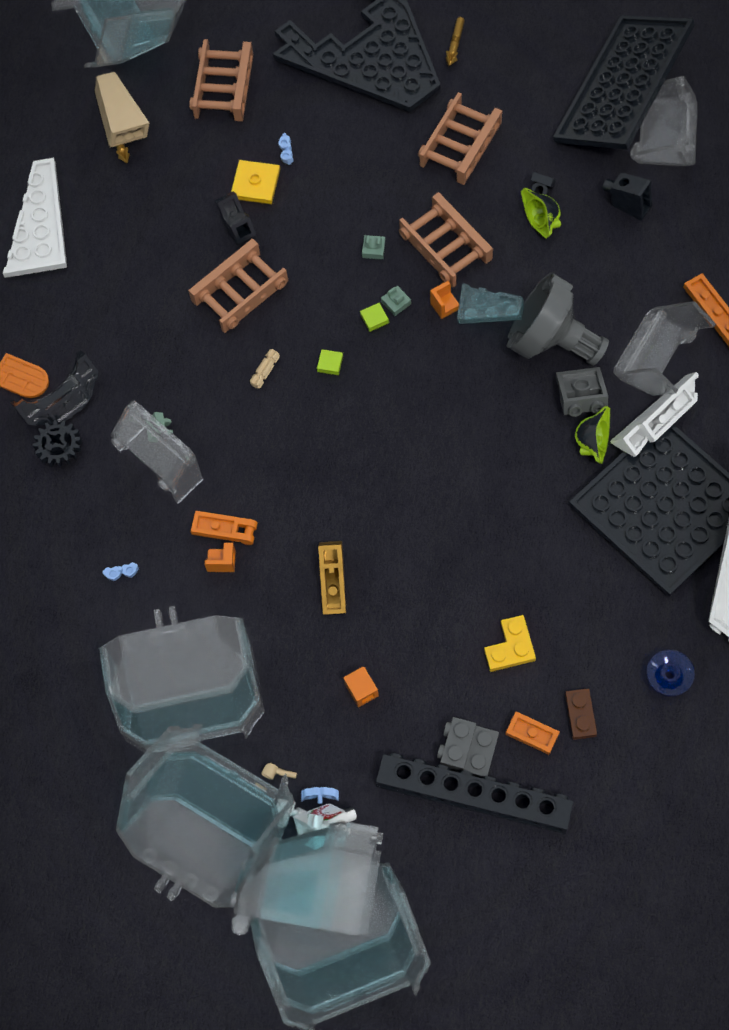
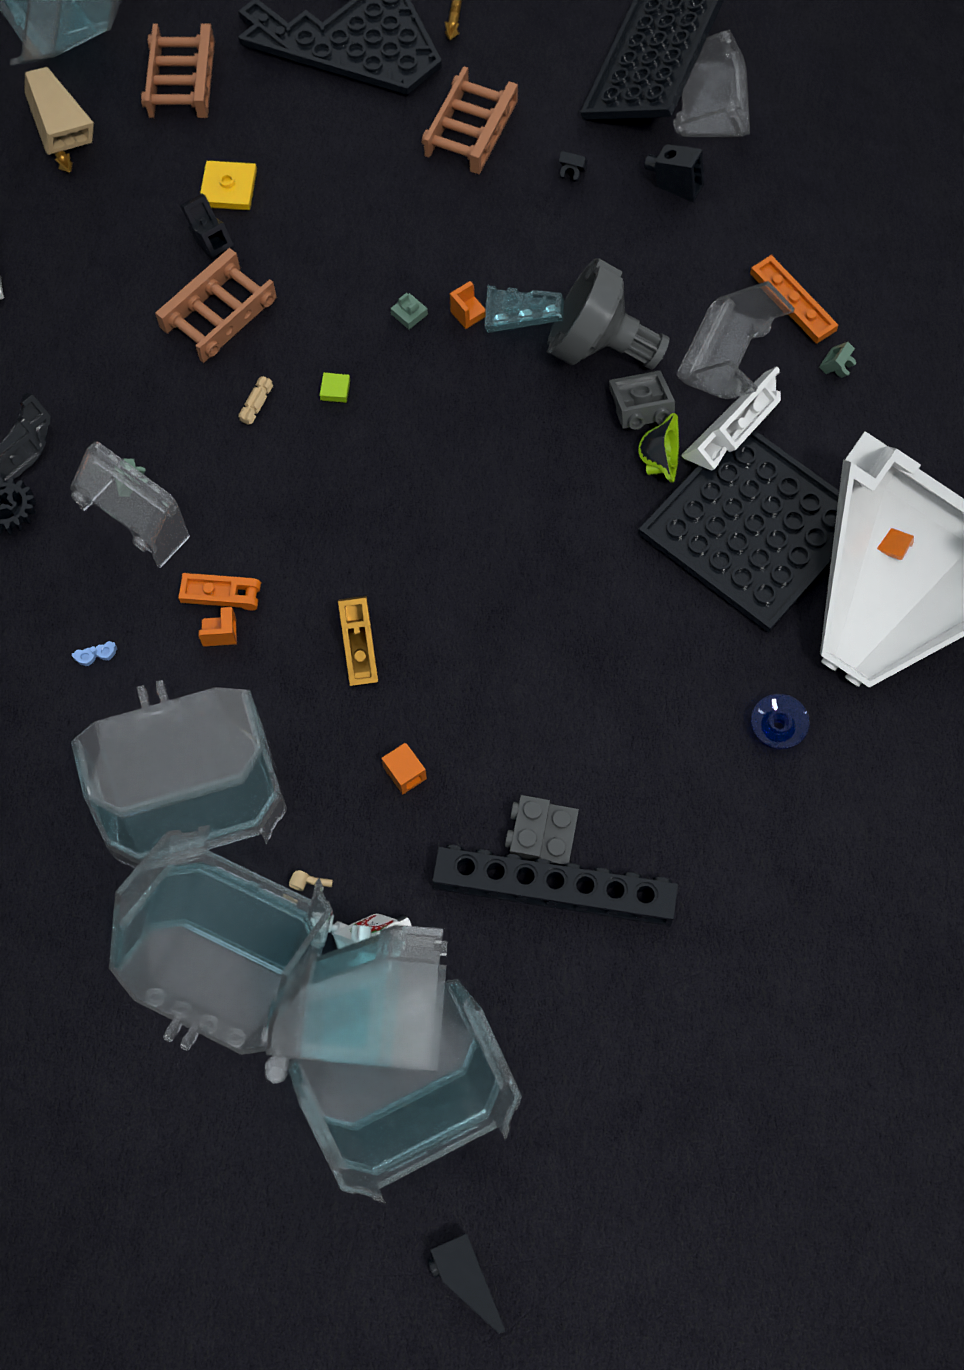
camera: 10 degrees left, 0 degrees up
light blue piece [278,133,293,165] -> none
light blue piece [301,787,339,804] -> none
lime tile [360,303,389,332] -> none
sand green tile [362,235,386,259] -> none
nougat fence [399,192,493,287] -> none
yellow plate [484,615,536,672] -> none
orange plate [506,712,560,755] -> none
lime hat [521,188,561,238] -> none
reddish brown plate [565,689,597,740] -> none

